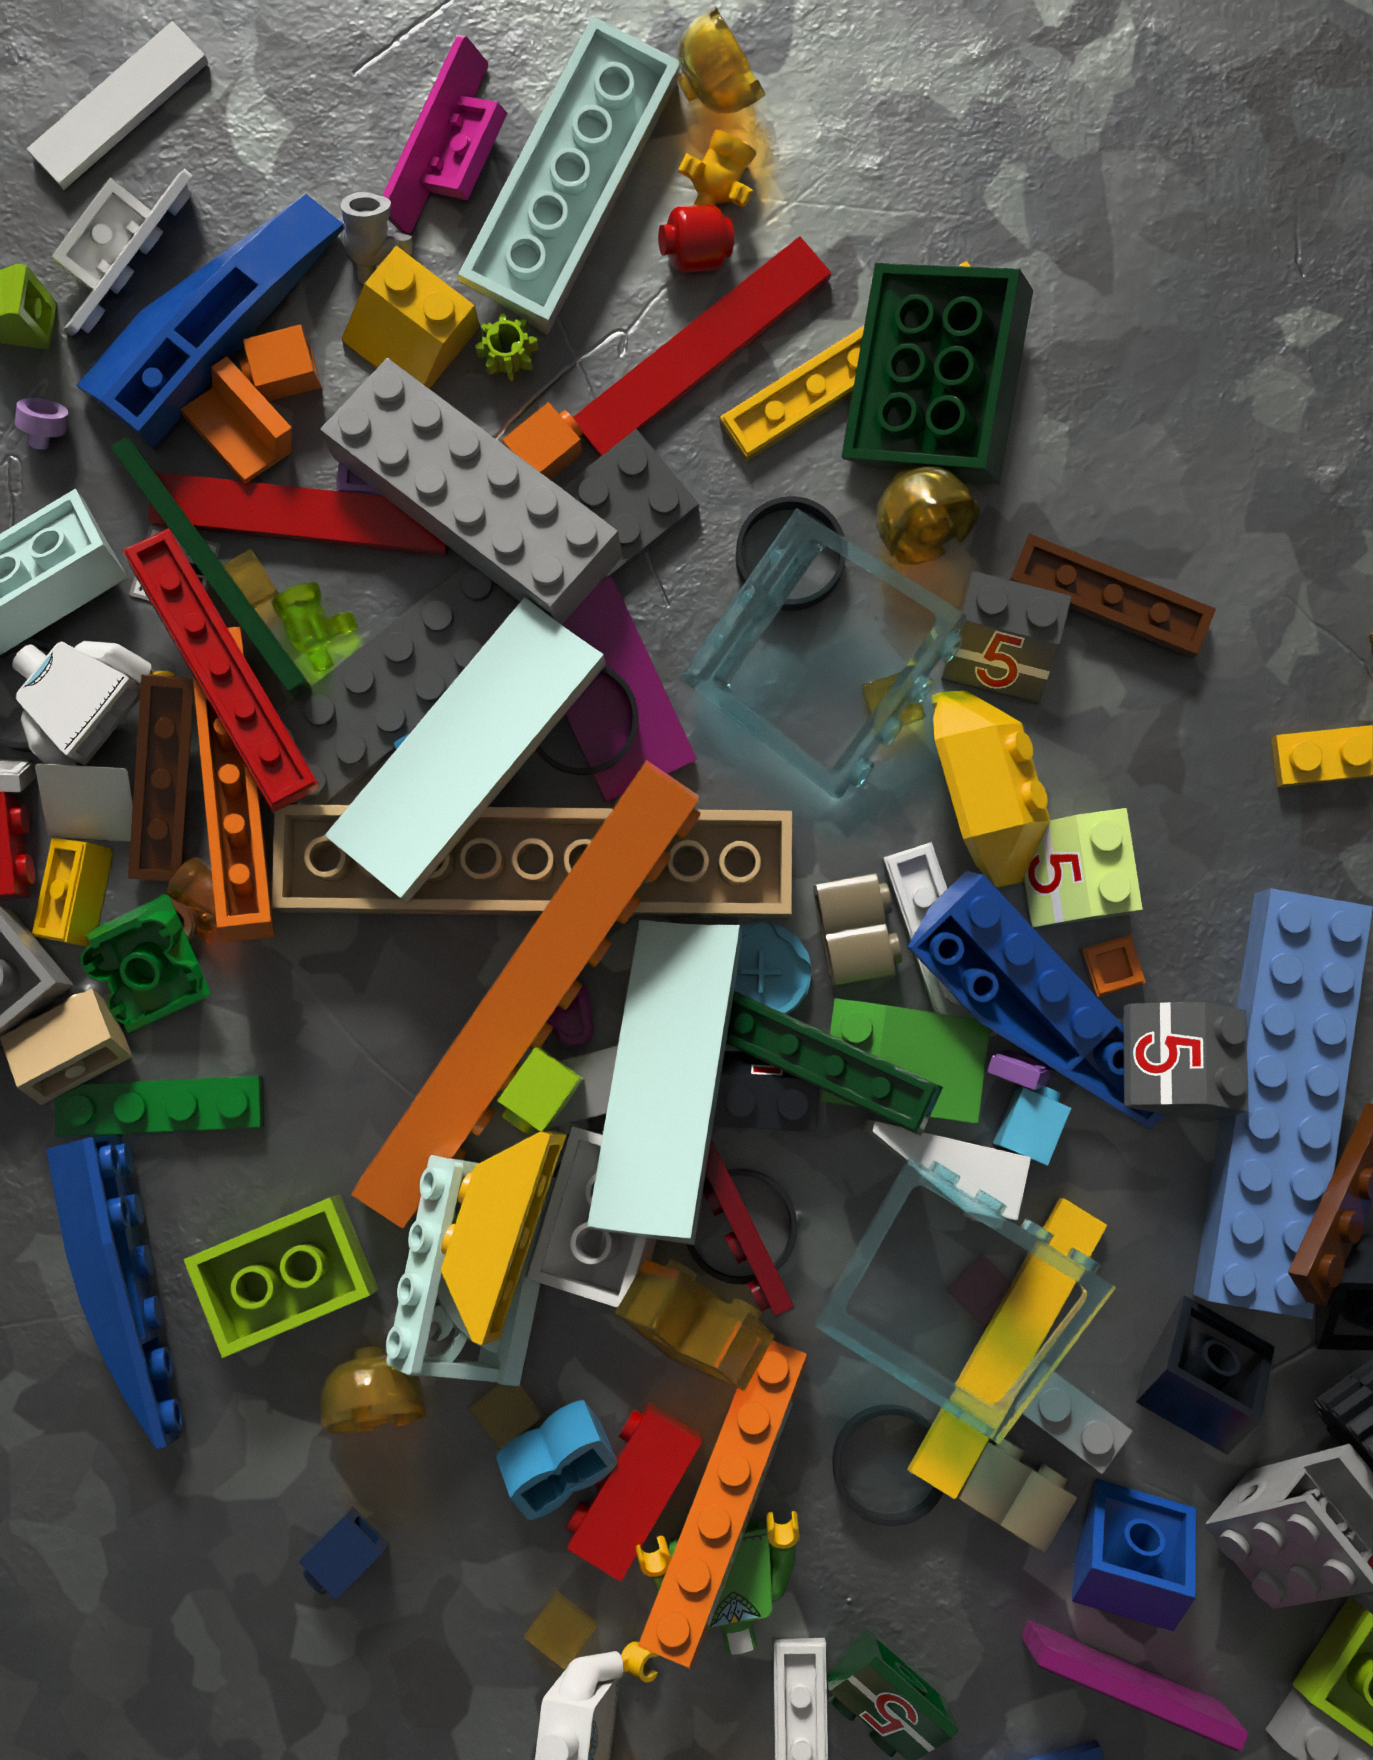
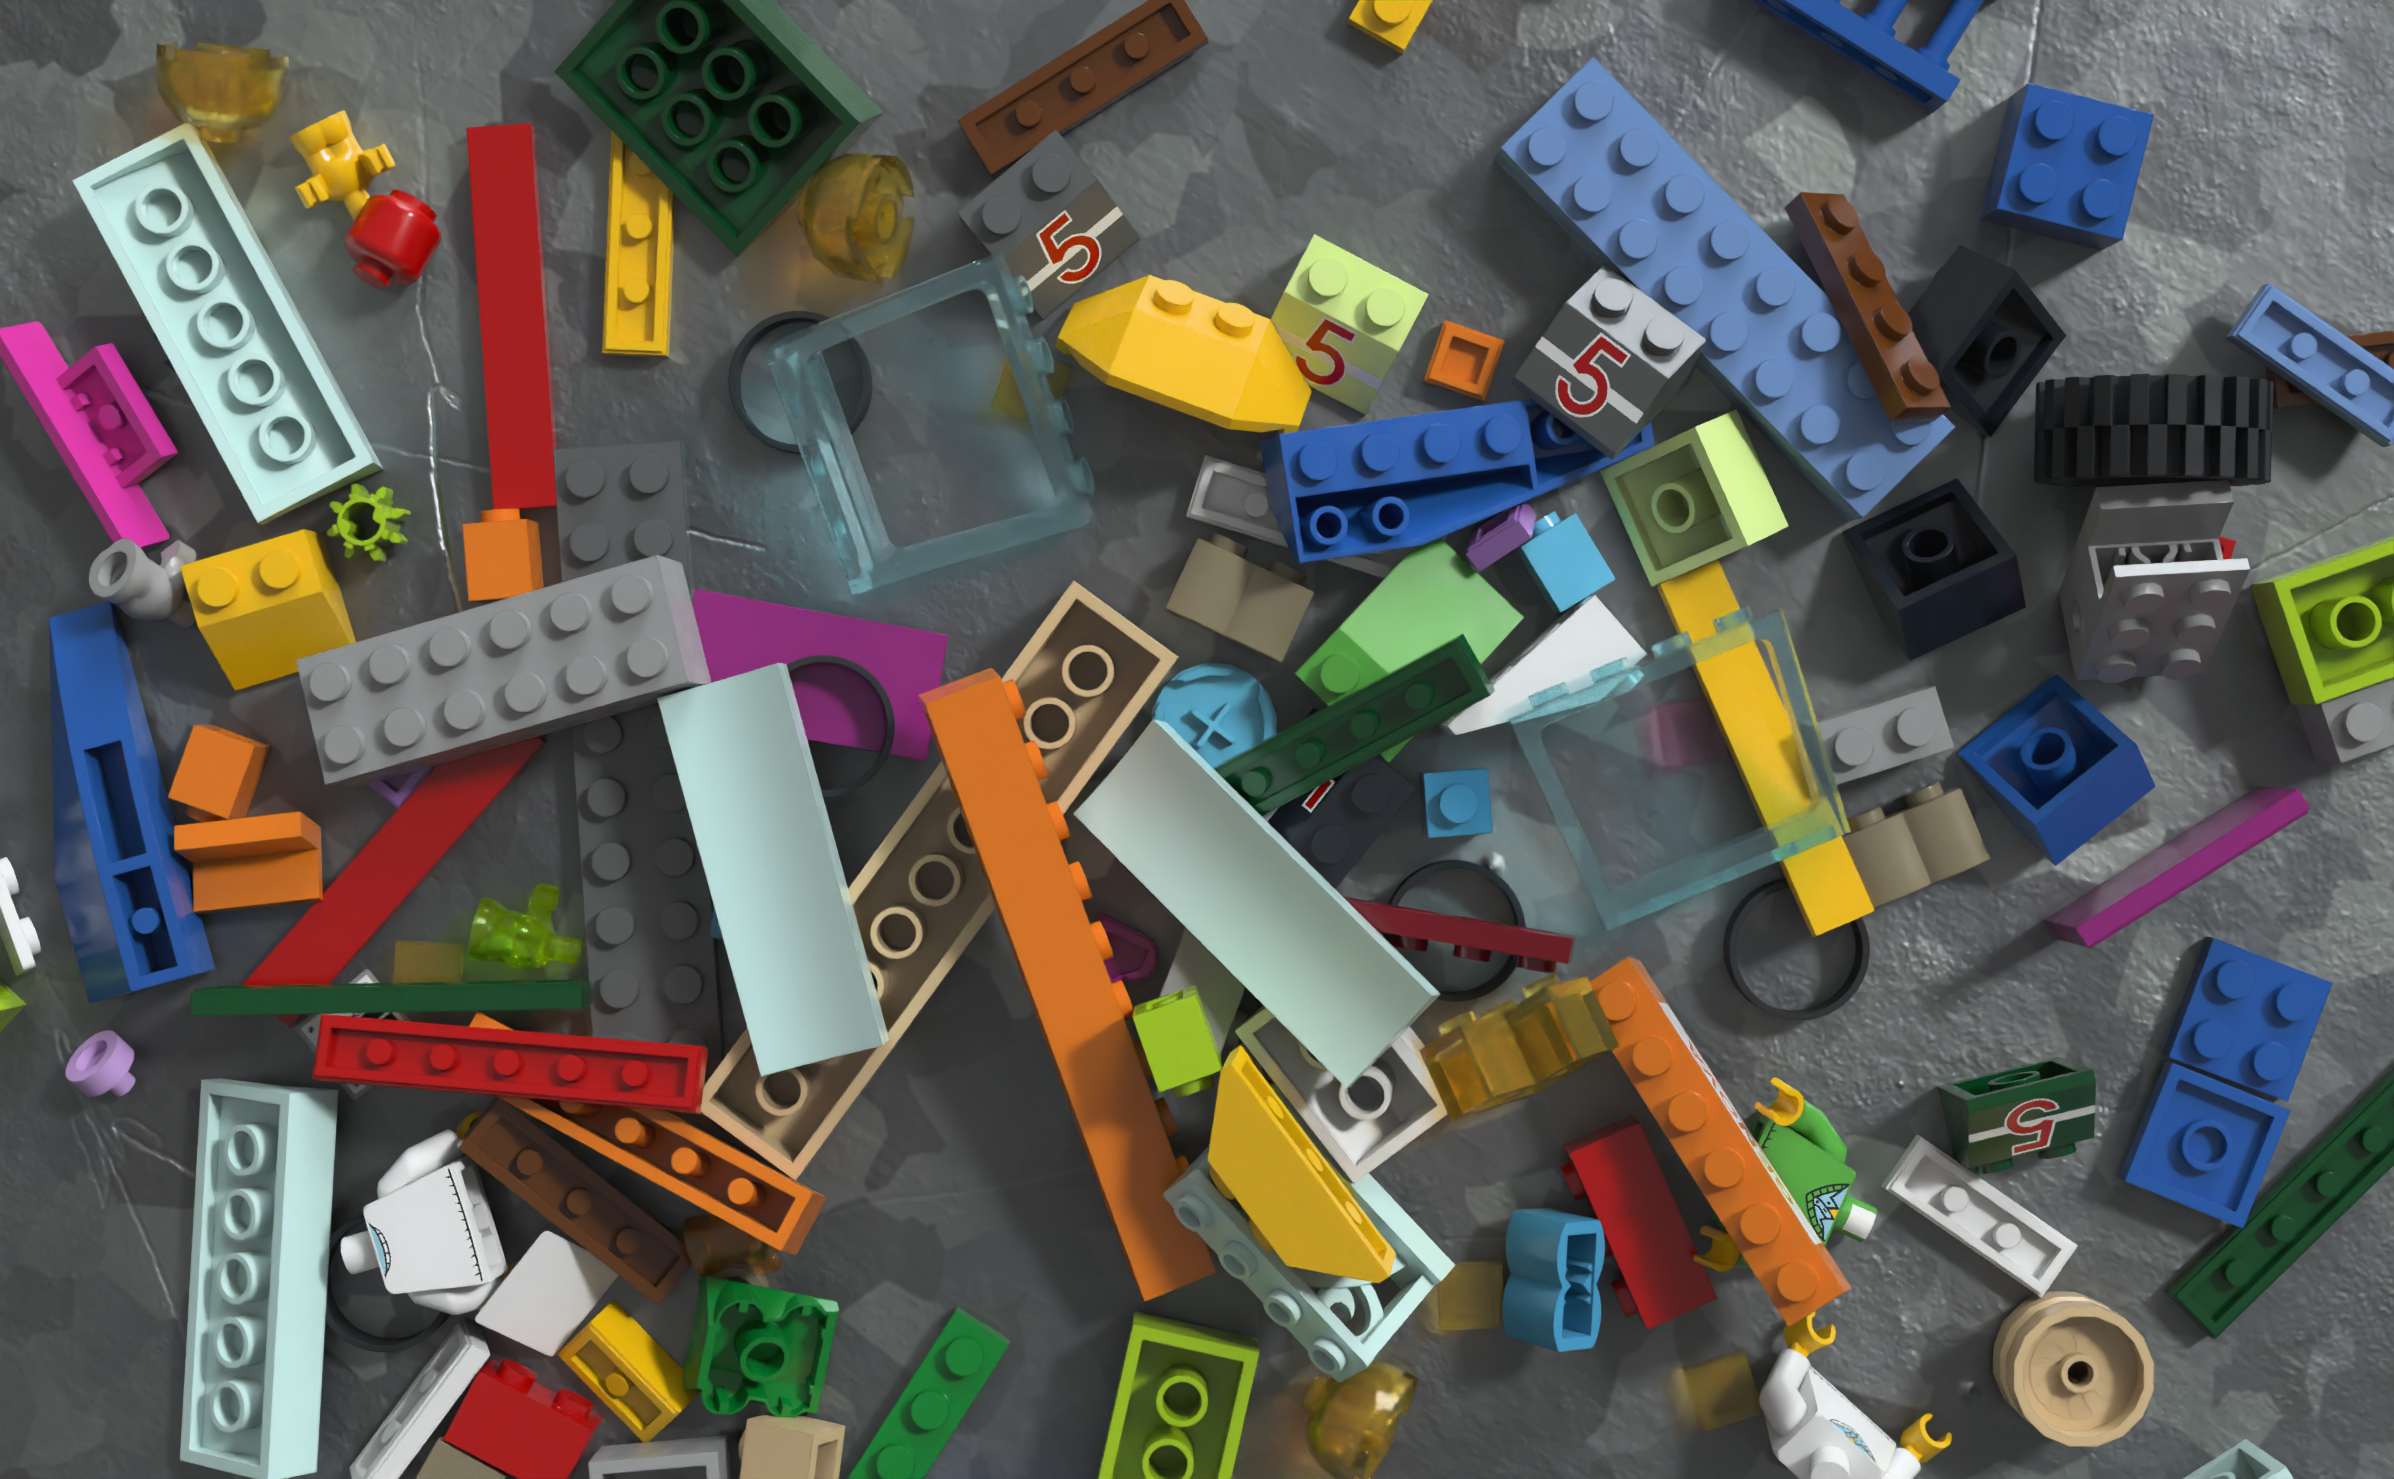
camera: 55 degrees left, 5 degrees up
none -> dark azure brick [1418,767,1493,838]
none -> yellowish green slope [1600,409,1789,587]

